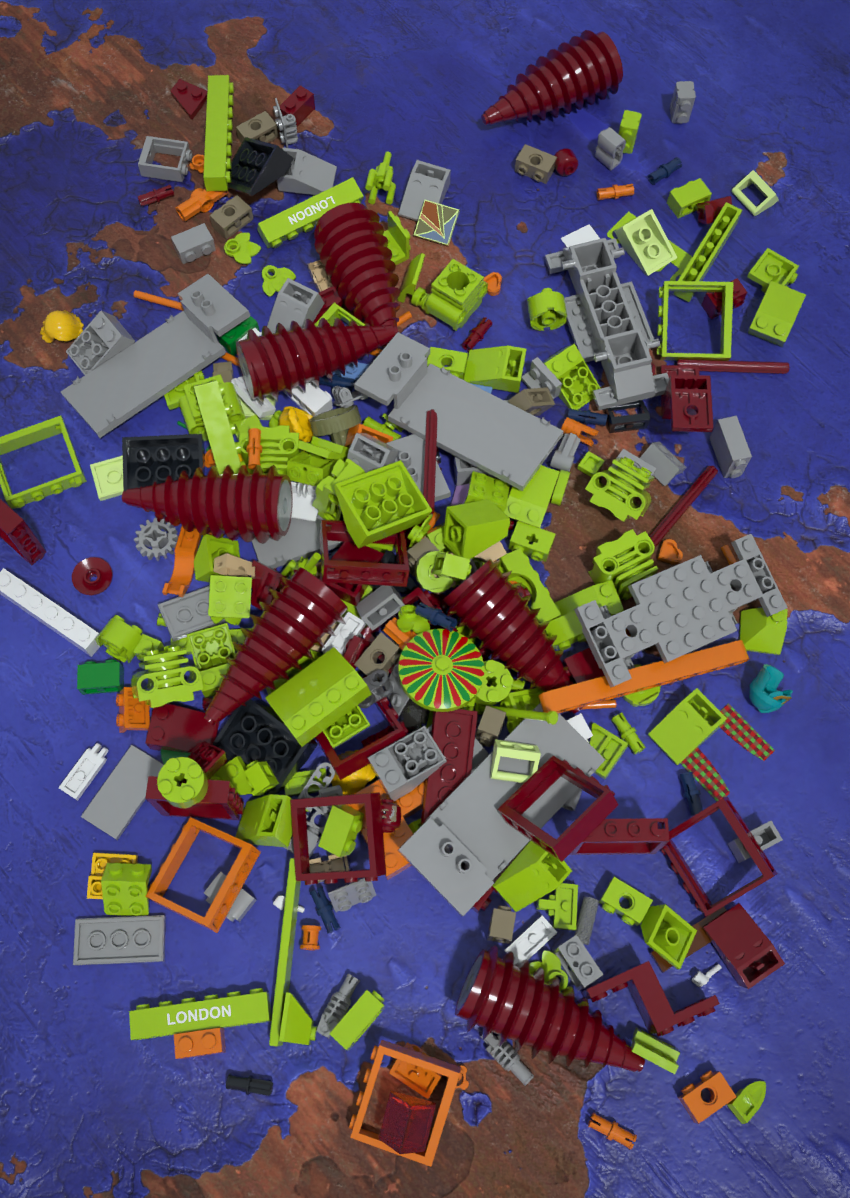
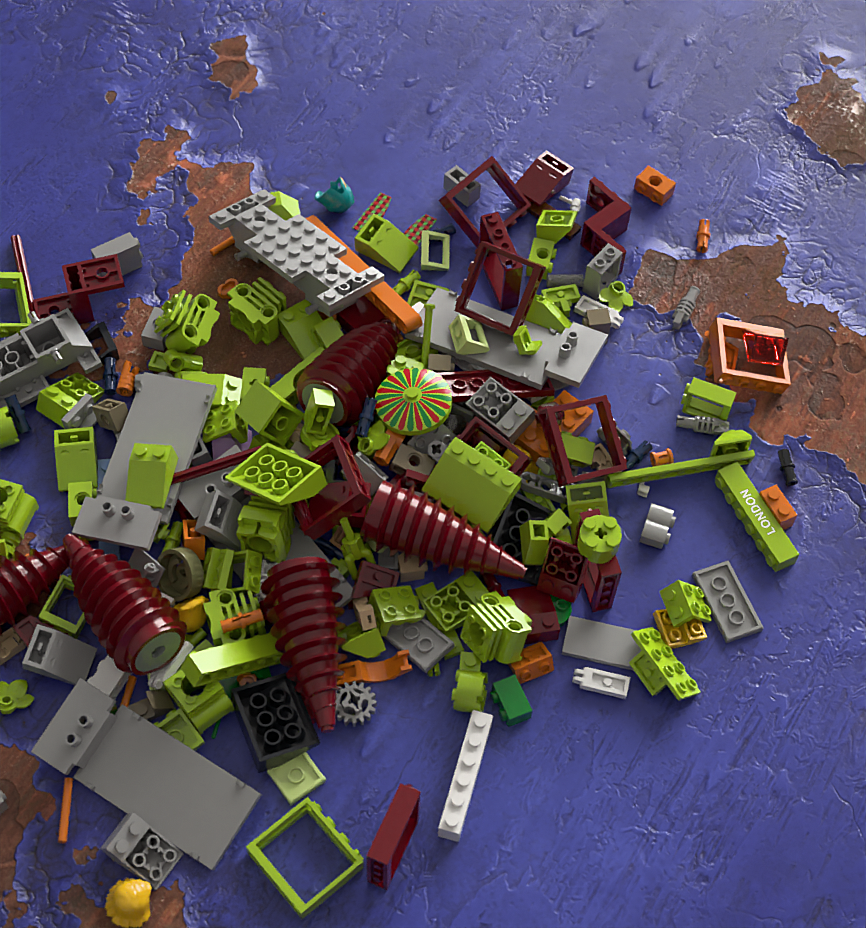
camera: 110 degrees left, 10 degrees down
dark red dish [72,557,113,596] -> none
orange window [145,817,261,933] -> none
dark red cone [455,945,645,1072] -> none
dark red pin [461,317,493,352] -> none
lime slope [631,1027,680,1074] -> none
light grey panel [640,441,687,486] -> none
dark red axle [649,466,718,547] -> none
lime plate [727,1081,766,1124] -> none
none -> dark blue pin [4,394,31,434]
none -> lime slope [125,443,179,509]
none -> lime piece [163,349,203,372]
none -> yellowish green tile [421,231,450,271]
none -> lime bracket [513,325,542,355]
none -> lime slope [520,520,549,565]
none -> lime bracket [629,627,700,701]

